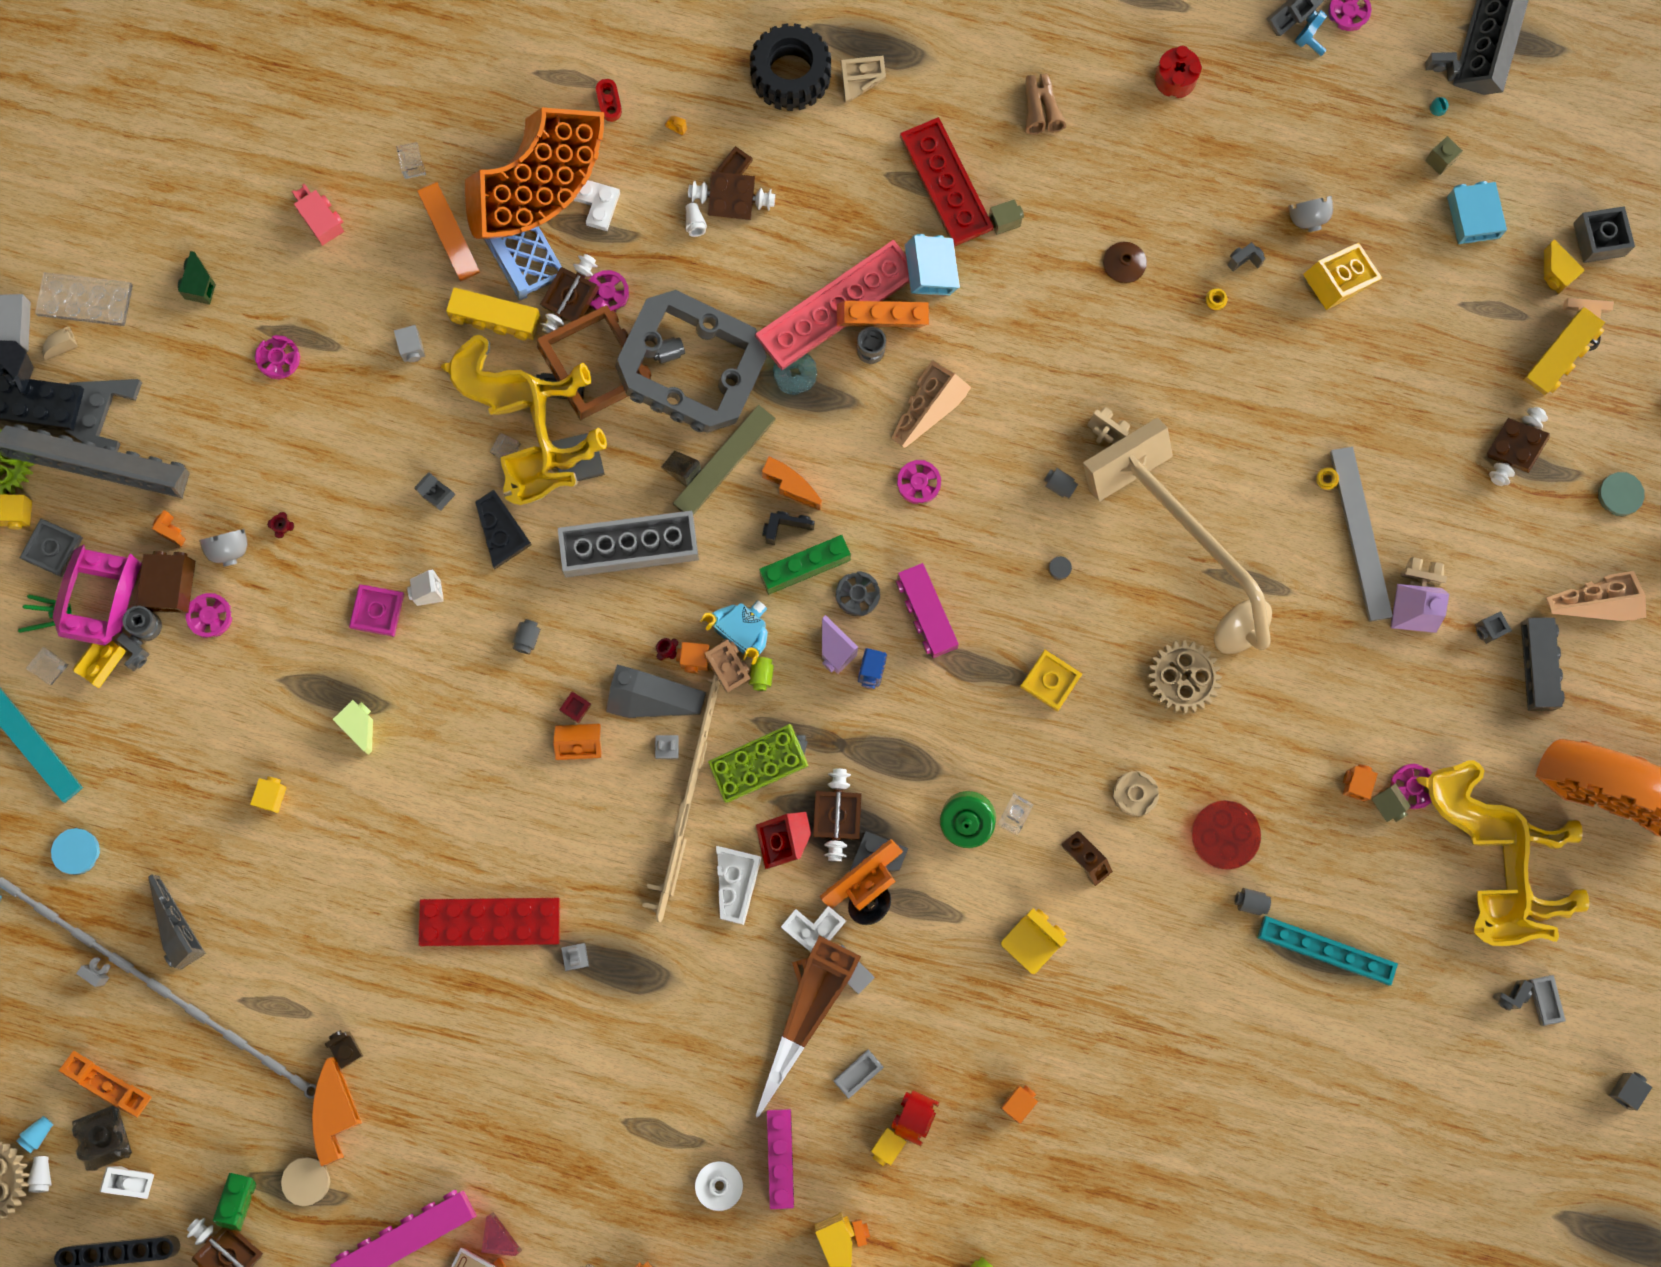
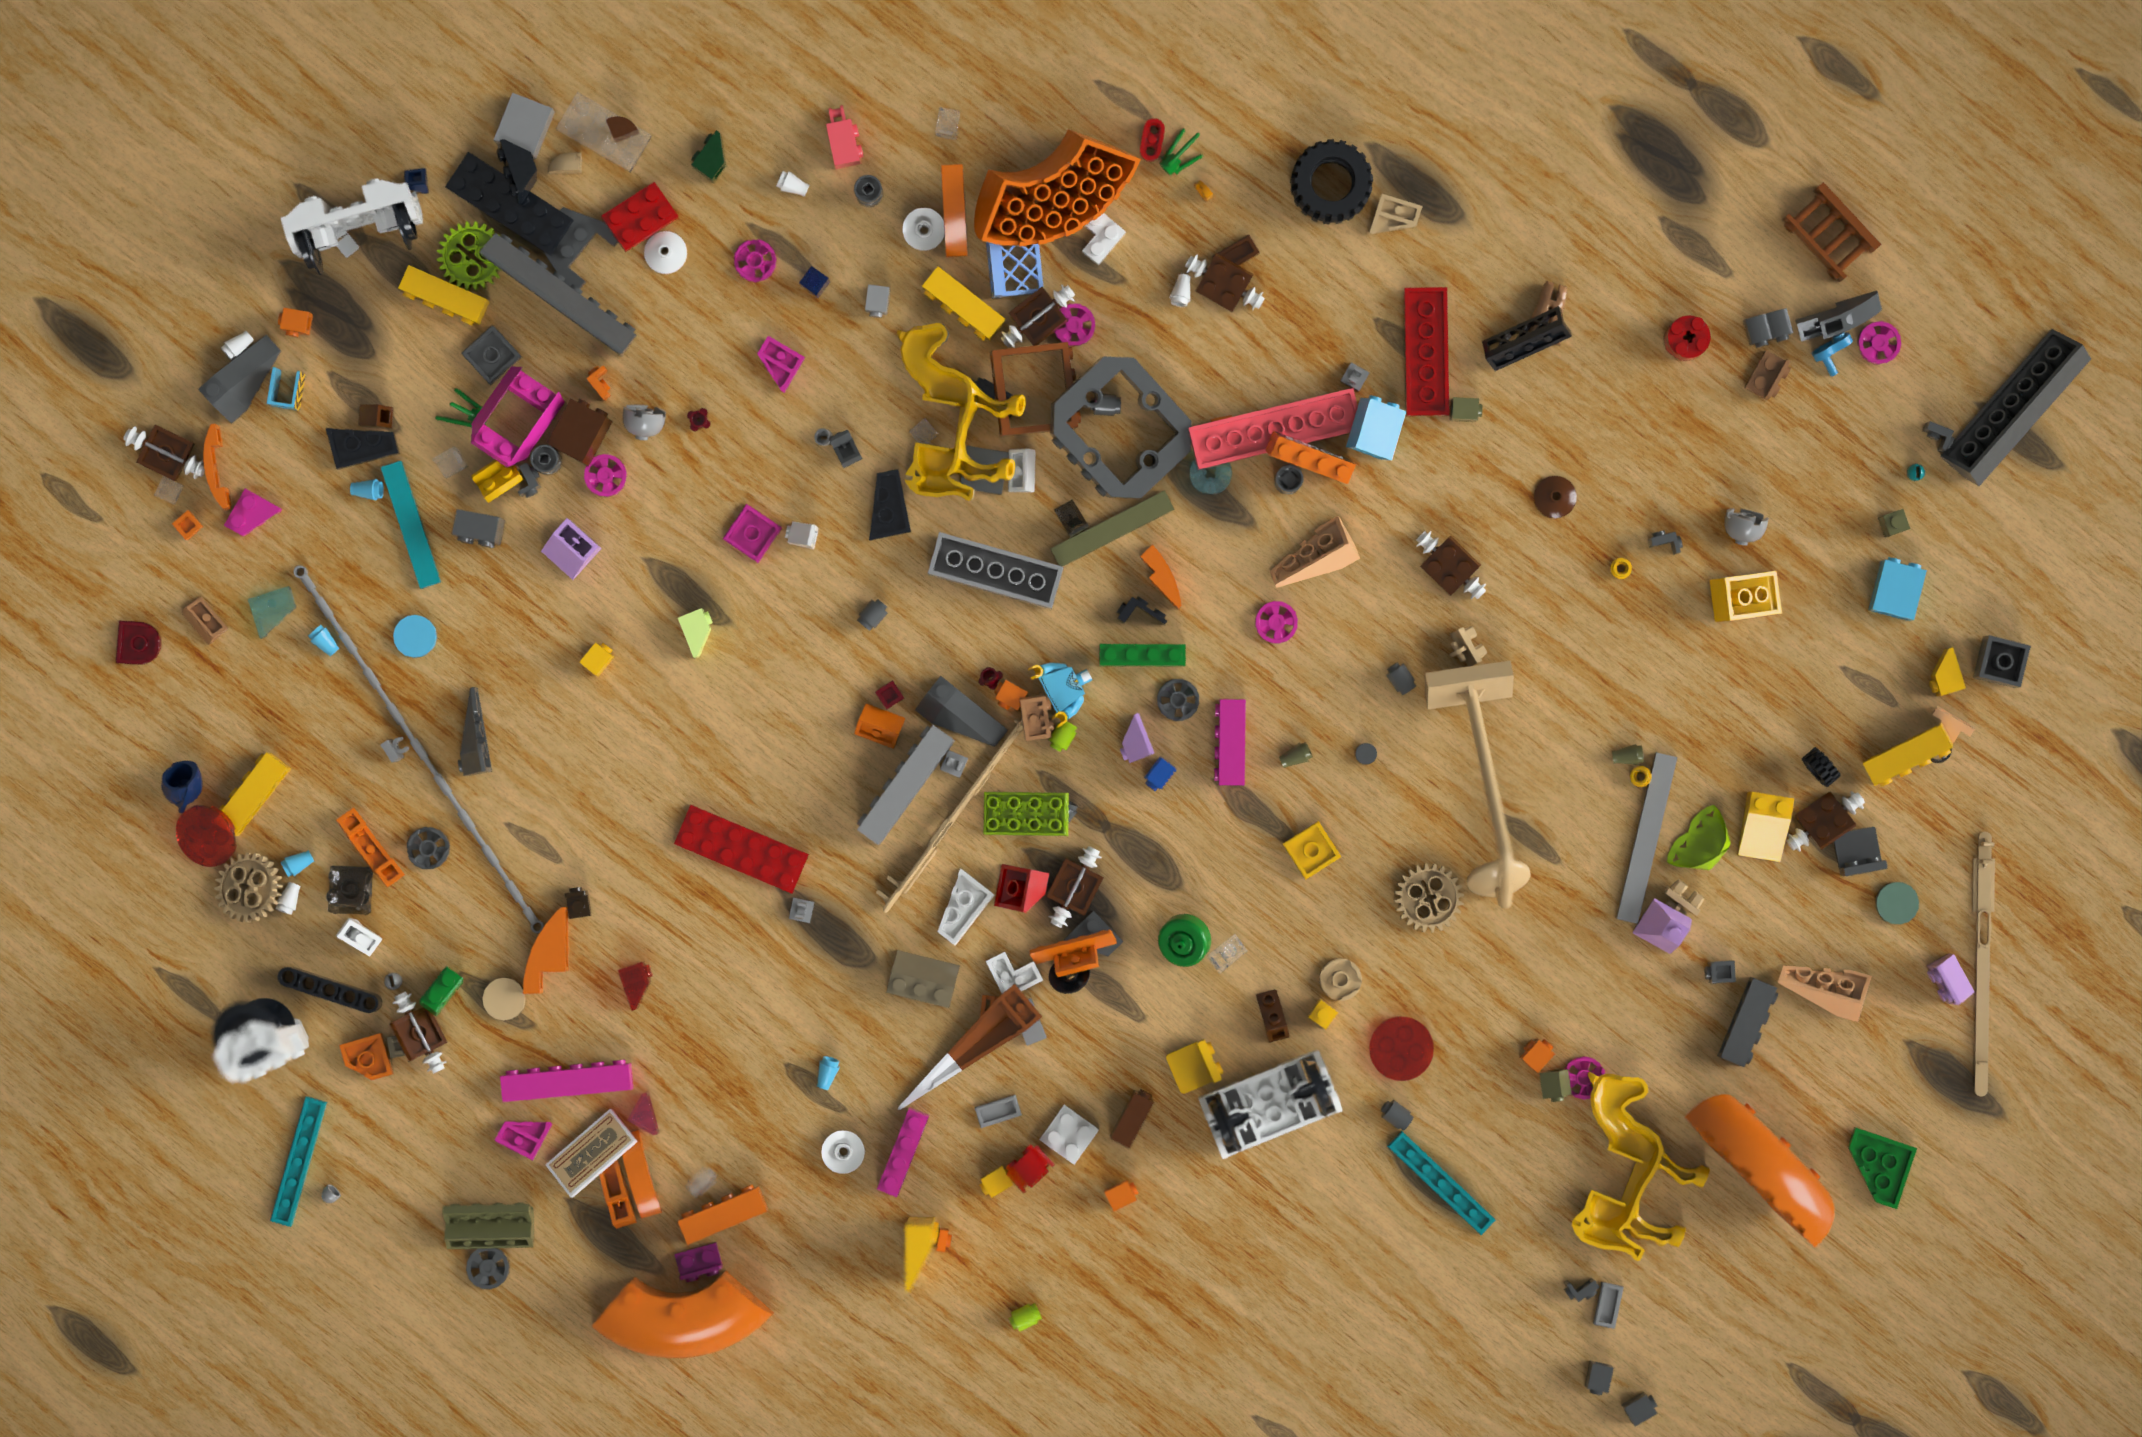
camera: 25 degrees right, 10 degrees up
none -> light grey hinge [384,973,402,990]
none -> dark grey piece [407,827,450,869]
none -> dark grey brick [452,509,505,548]
none -> lavender slope [541,518,602,580]
none -> red plate [601,182,679,252]
none -> reddish brown brick [606,116,640,143]
none -> clear red slope [618,961,653,1011]
none -> white dish [644,231,687,274]
none -> dark pink wing [757,336,805,393]
none -> white cone [776,171,809,196]
none -> clear blue brick [799,266,830,299]
none -> light grey hinge [814,428,833,446]
none -> medium azure cone [817,1056,840,1090]
none -> dark grey wheel [854,175,883,207]
none -> light grey brick [857,725,955,845]
none -> dark tan slope [886,950,960,1008]
none -> white dish [903,208,945,251]
none -> white slope [1008,448,1035,492]
none -> white plate [1039,1104,1099,1165]
none -> reddish brown brick [1110,1089,1154,1149]
none -> green plant [1159,129,1203,176]
none -> white piece [1198,1049,1343,1159]
none -> olive cone [1279,742,1313,768]
none -> yellow brick [1307,999,1338,1030]
none -> light grey tile [1340,362,1369,392]
none -> reddish brown plate [1416,531,1486,599]
none -> black fence [1482,306,1572,371]
none -> dark grey brick [1585,1360,1614,1395]
none -> olive cone [1612,744,1644,765]
none -> lime piece [1667,805,1731,870]
none -> yellow slope [1737,792,1794,862]
none -> dark grey brick [1743,308,1793,348]
none -> medium nougat bracket [1745,350,1791,401]
none -> black tyre [1801,747,1841,787]
none -> dark grey bracket [1834,827,1888,877]

